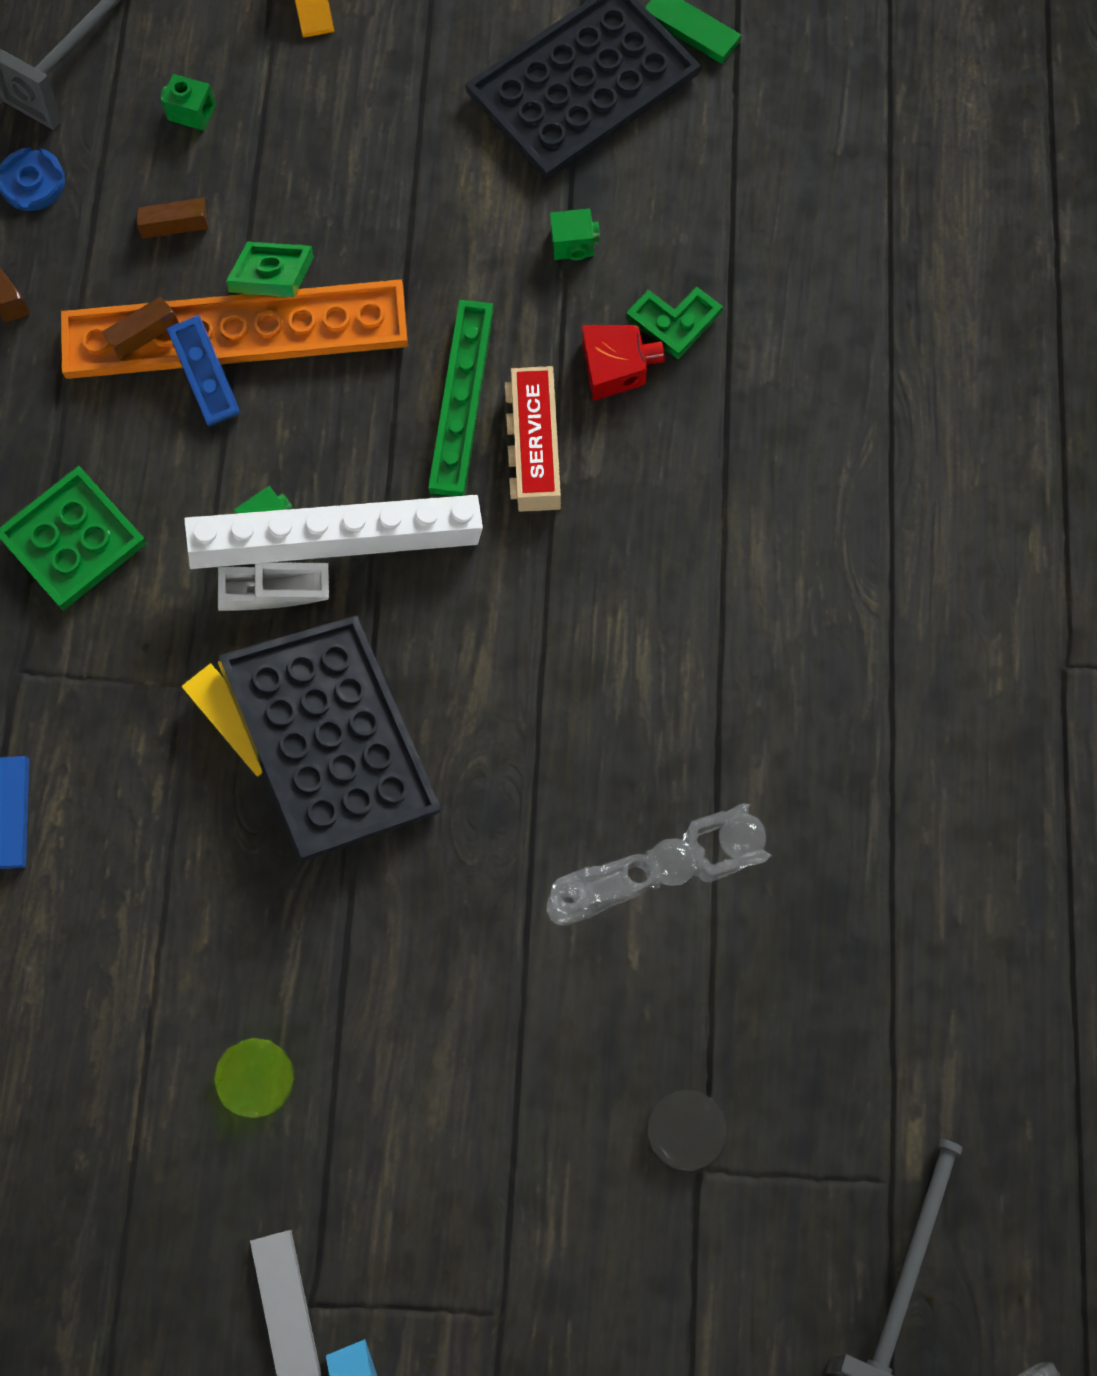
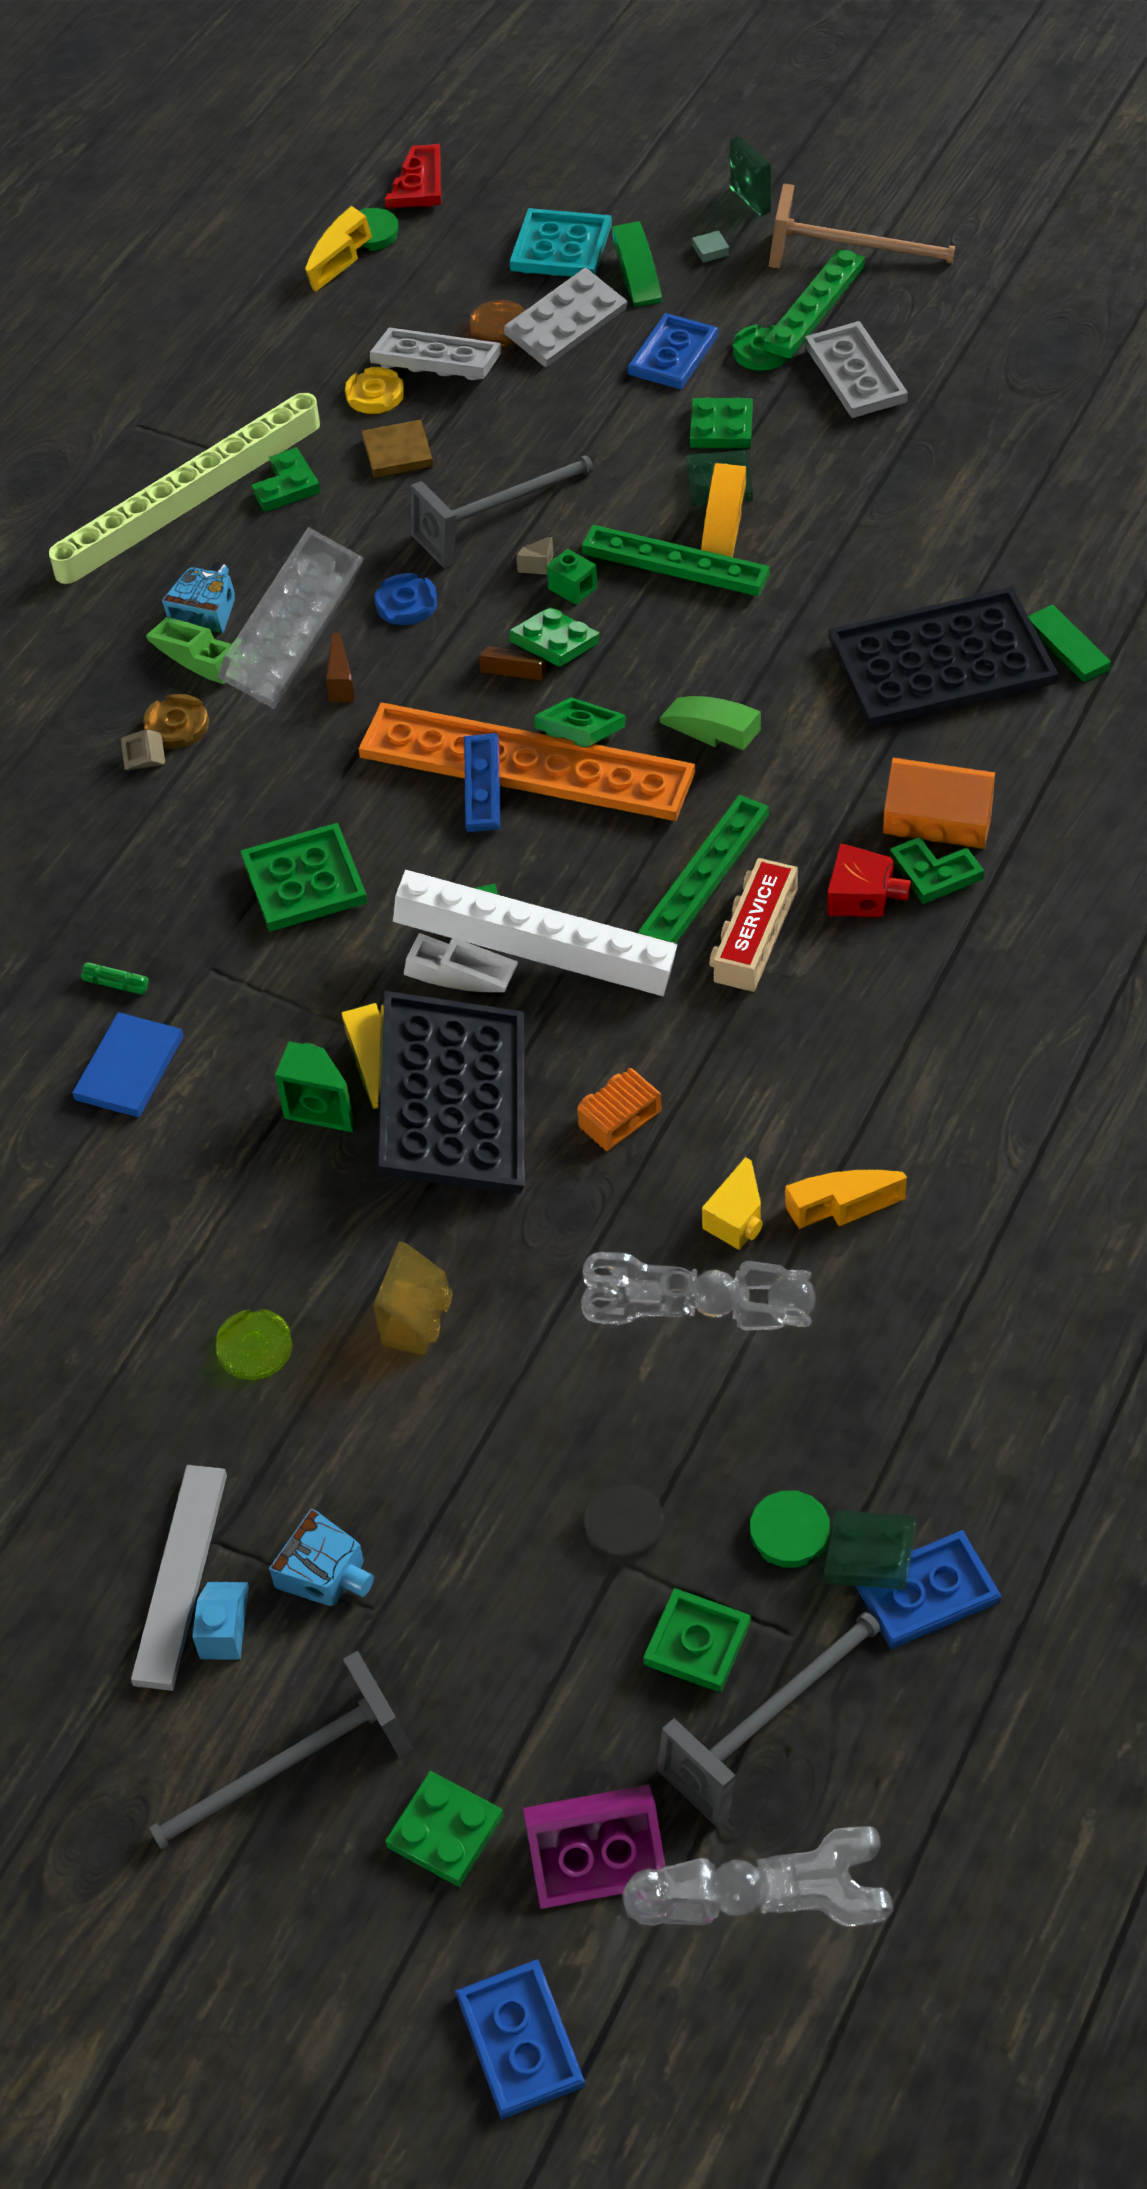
camera: 25 degrees right, 20 degrees down
reddish brown slope [102,296,179,360] -> none
green brick [550,208,600,260] -> none
none -> dark azure torso [269,1508,374,1606]
none -> green slope [275,1041,355,1132]
none -> clear yellow slope [374,1242,452,1355]
none -> green plate [509,607,600,667]
none -> dark tan slope [517,537,554,574]
none -> orange brick [577,1068,662,1151]
none -> green plate [581,525,770,596]
none -> green plate [643,1588,751,1693]
none -> bright green slope [659,696,761,750]
none -> yellow slope [702,1157,763,1250]
none -> green tile [750,1491,830,1568]
none -> light orange slope [785,1170,907,1229]
none -> clear green plate [824,1510,917,1590]
none -> blue tile [853,1530,1001,1650]
none -> orange slope [883,758,995,849]

